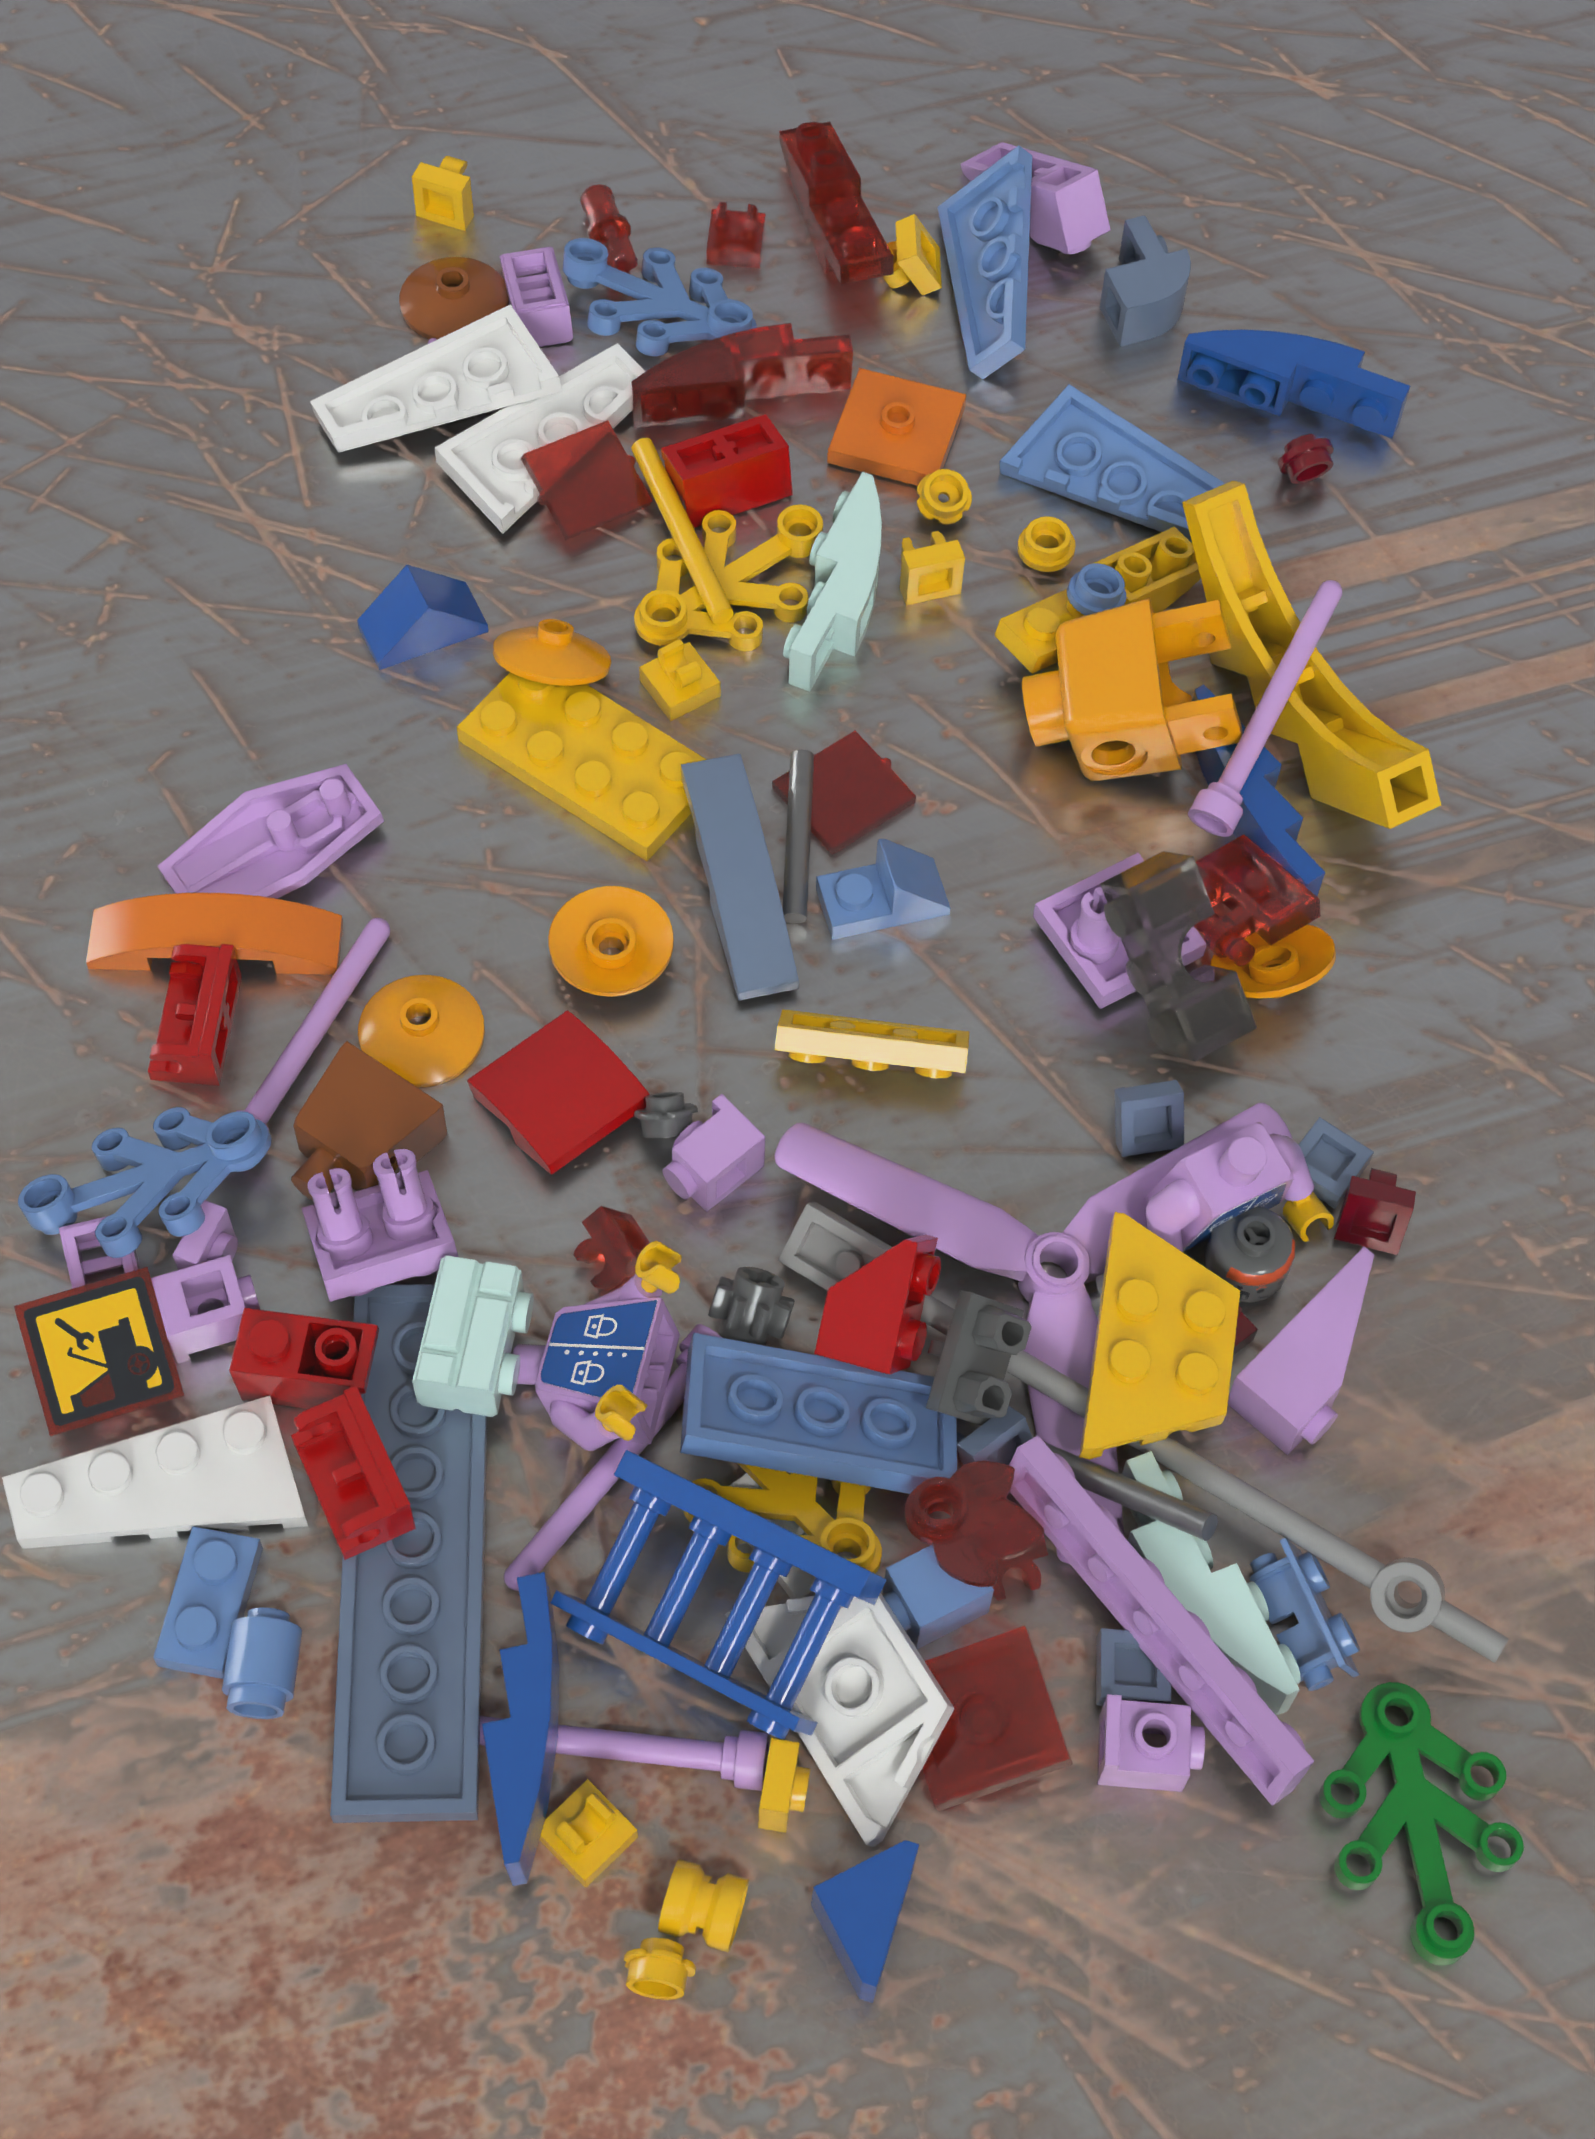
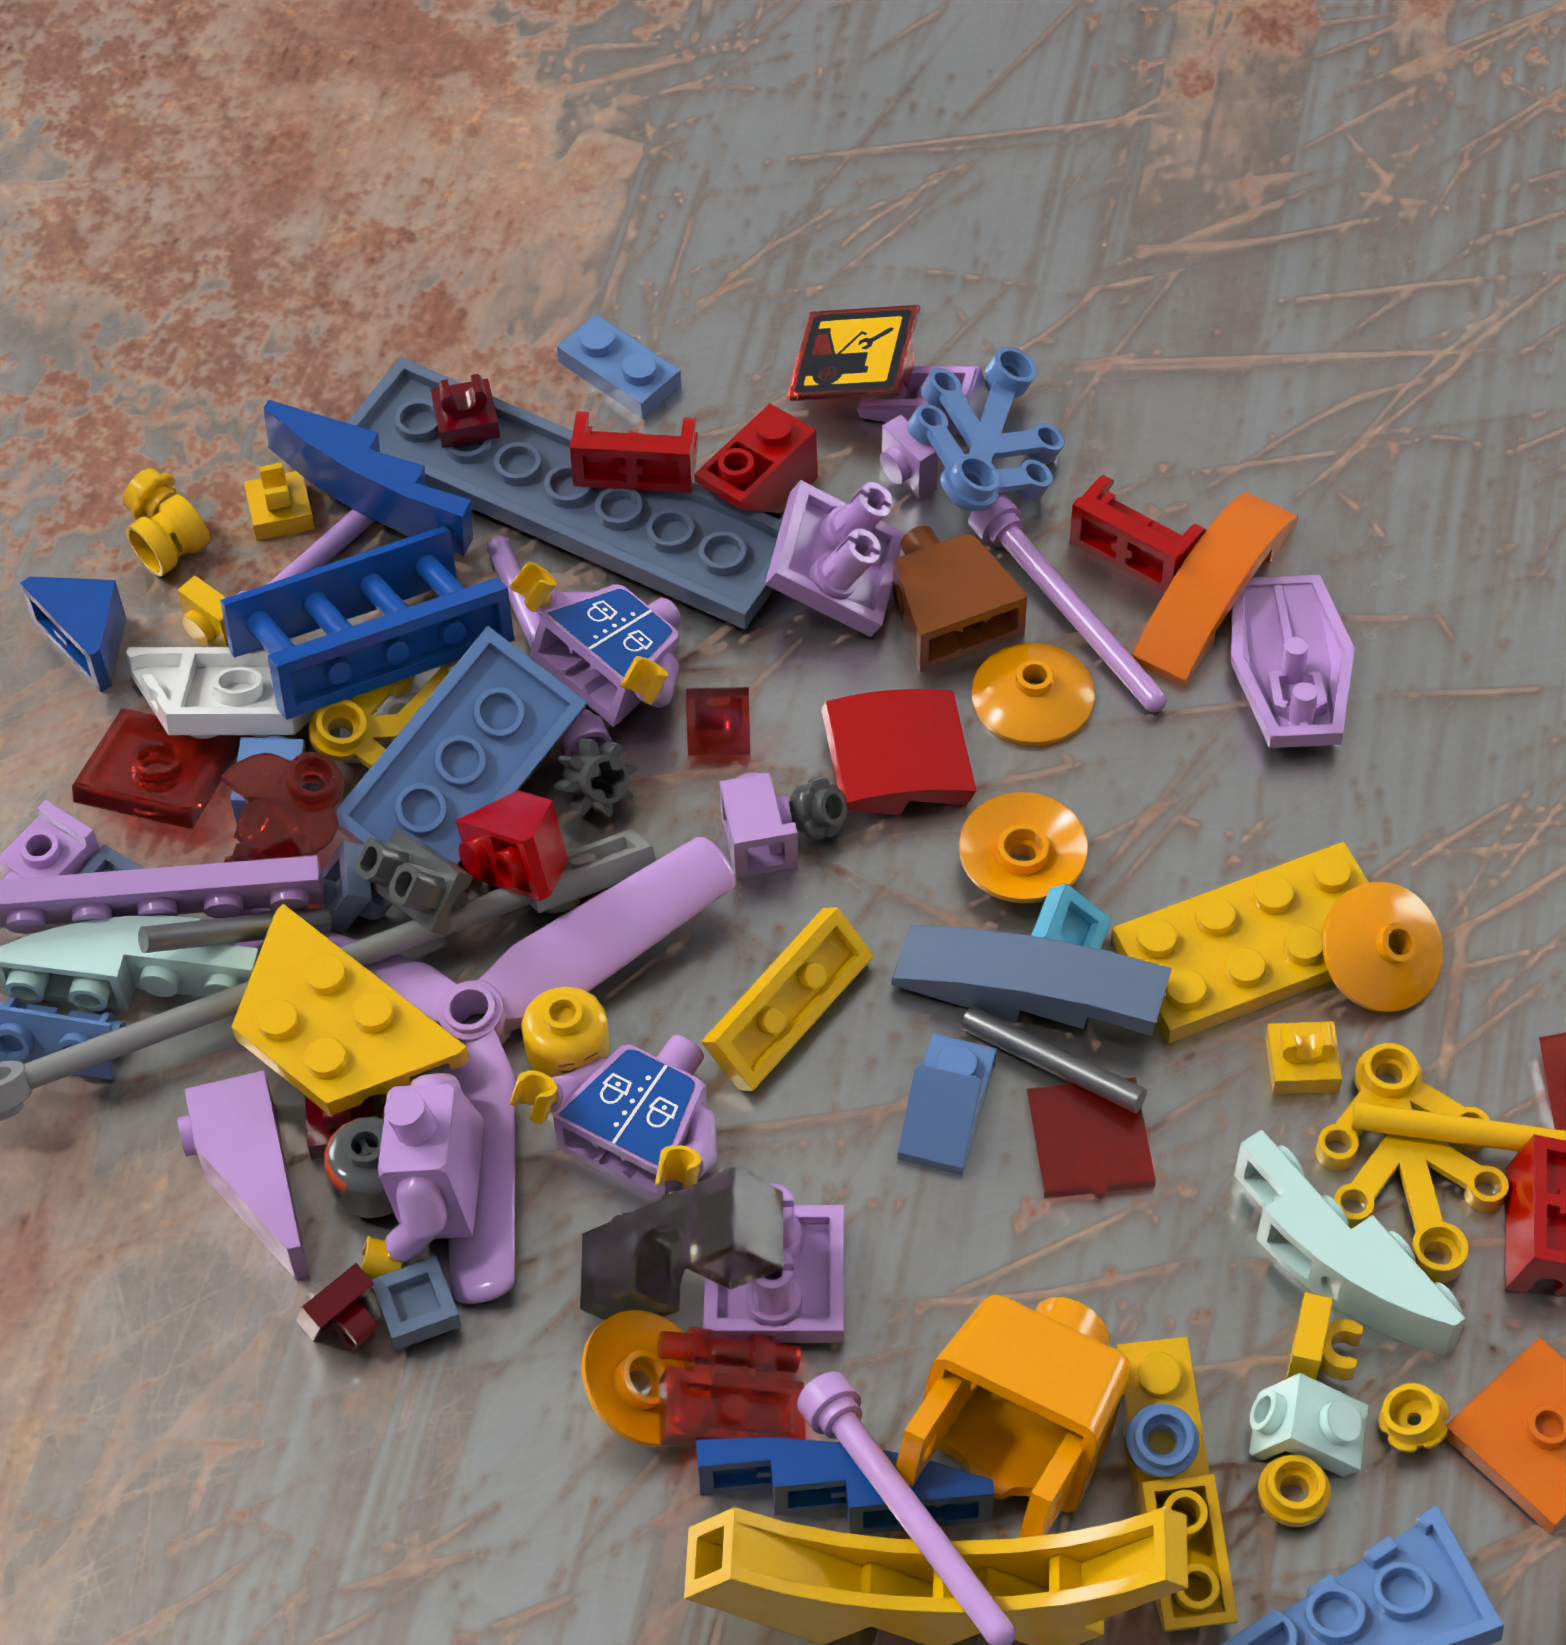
camera: 125 degrees right, 5 degrees down
white wing [2,1395,308,1549] -> none
lavender brick [151,1255,261,1364] -> none
medium blue brick [222,1607,302,1719] -> none
blue slope [357,565,489,670] -> none
light aqua brick [412,1255,534,1417] -> none
sand blue tile [1114,1080,1184,1157] -> none
none -> dark red tile [430,374,500,448]
none -> torso [509,1035,718,1205]
none -> yellow head [521,986,611,1077]
none -> medium azure plate [1031,883,1112,949]
none -> light aqua bracket [1249,1373,1369,1477]

